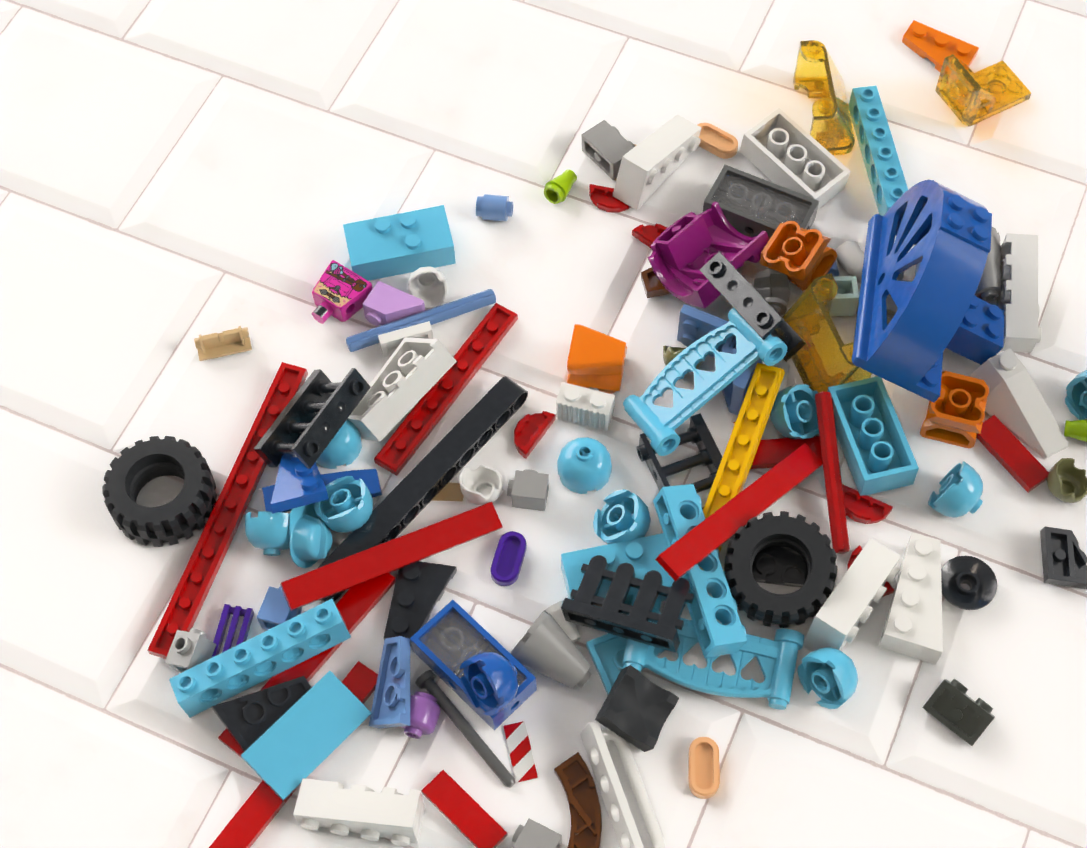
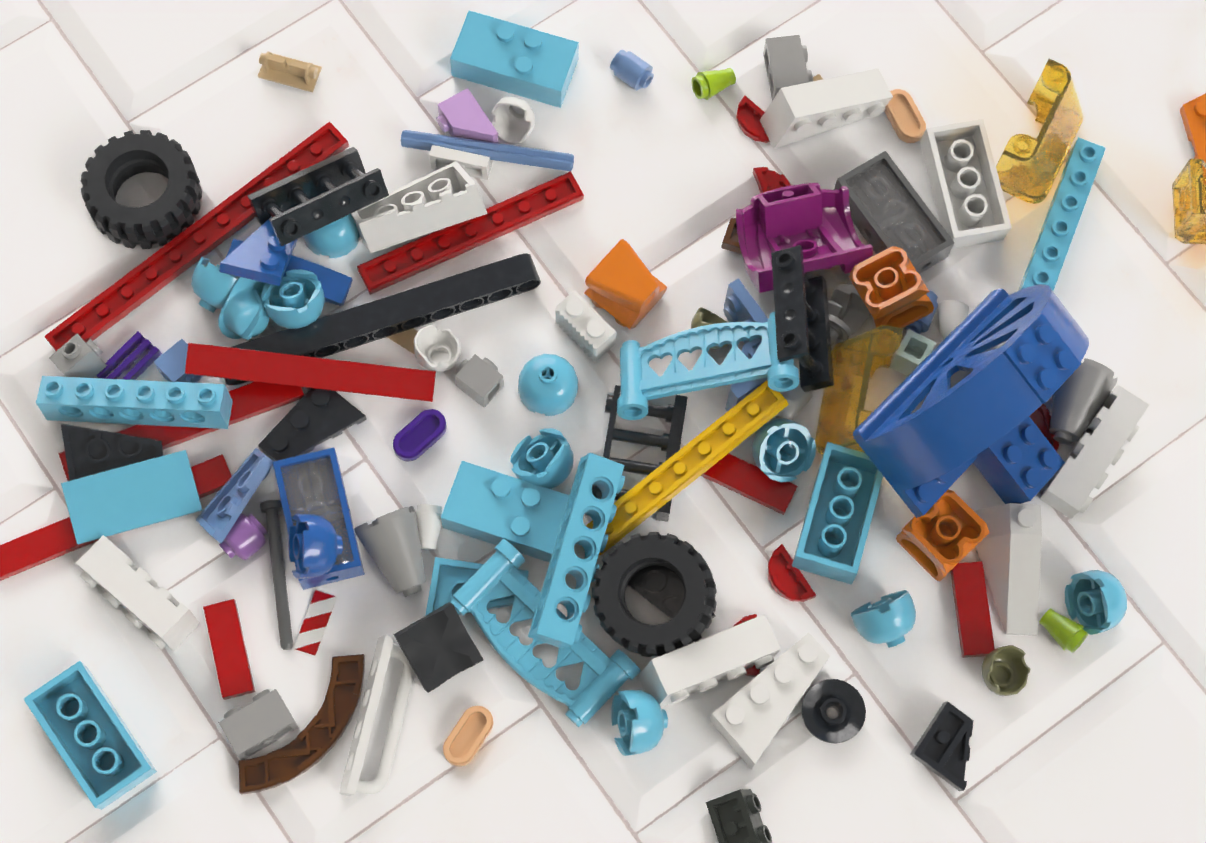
camera: 25 degrees right, 10 degrees up
dark pink torso [311,260,373,324] -> none
red tile [514,411,556,459] -> none
black fence [561,555,694,653] -> none
red tile [655,443,823,582] -> none
red axle [815,391,850,554] -> none

